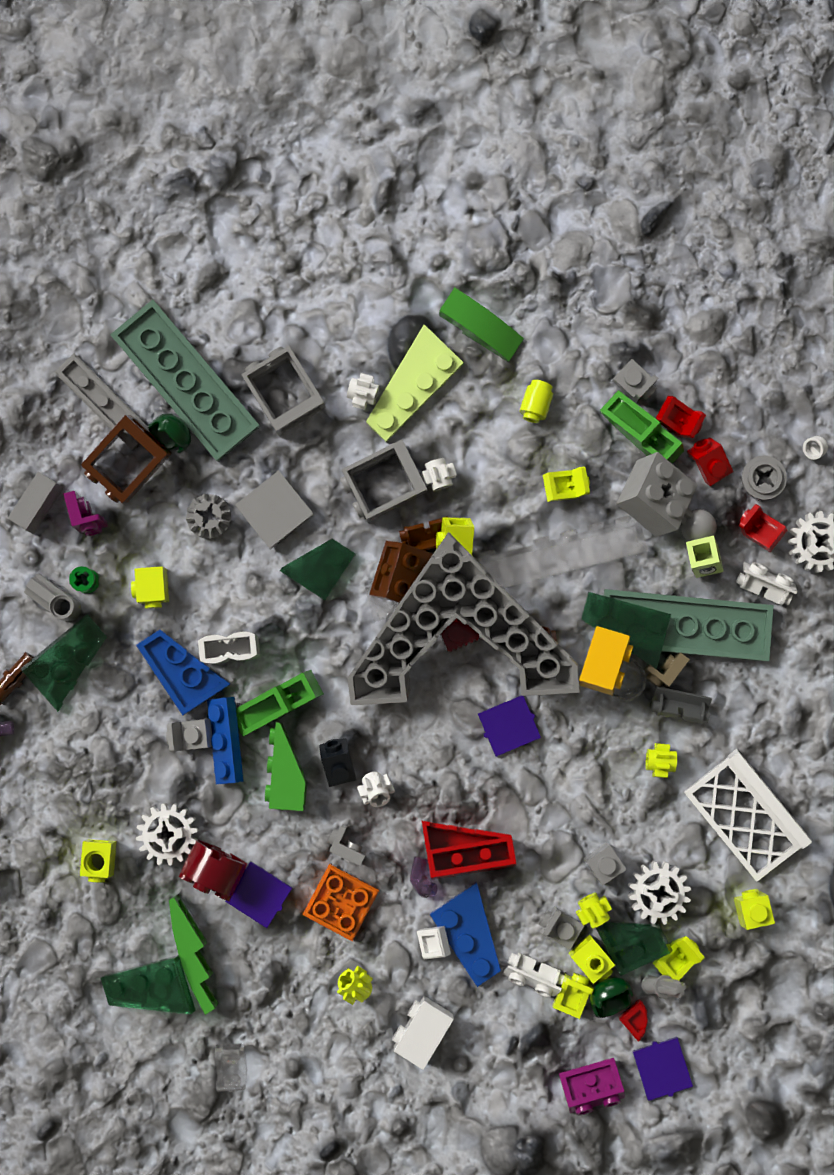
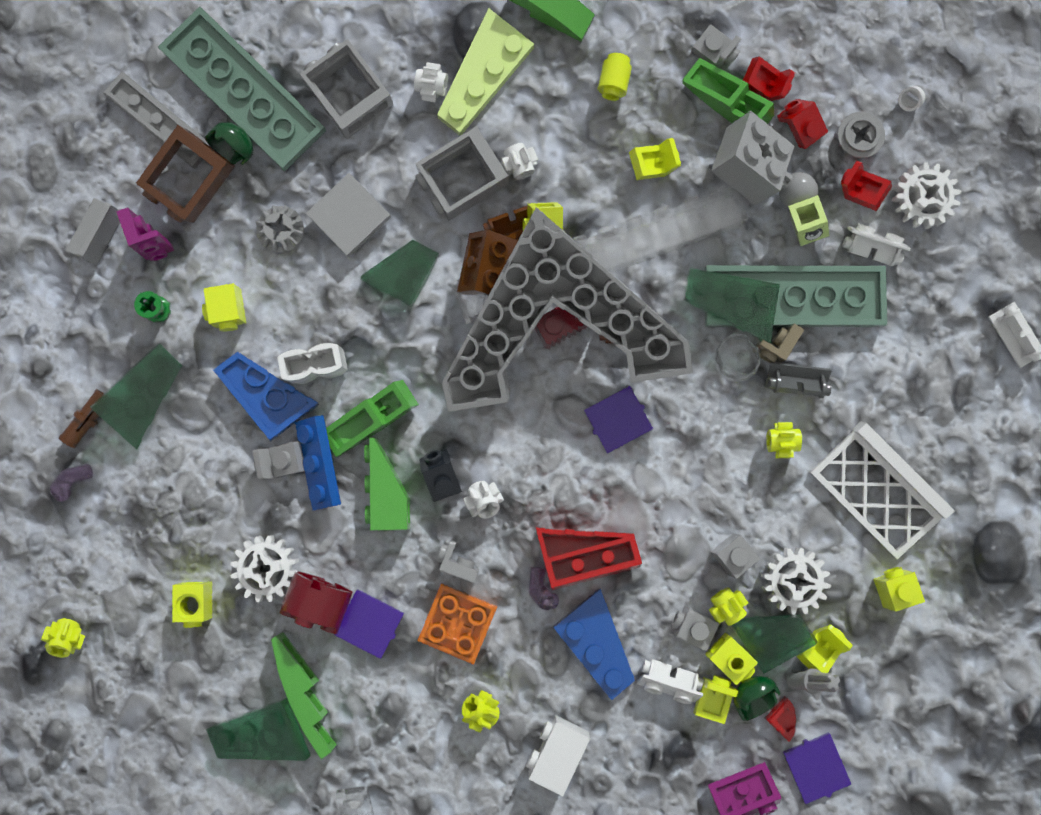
camera: 10 degrees left, 0 degrees up
light grey piece [24,573,81,622] -> none
white tile [417,926,451,959] -> none
yellow brick [579,626,634,696] -> none

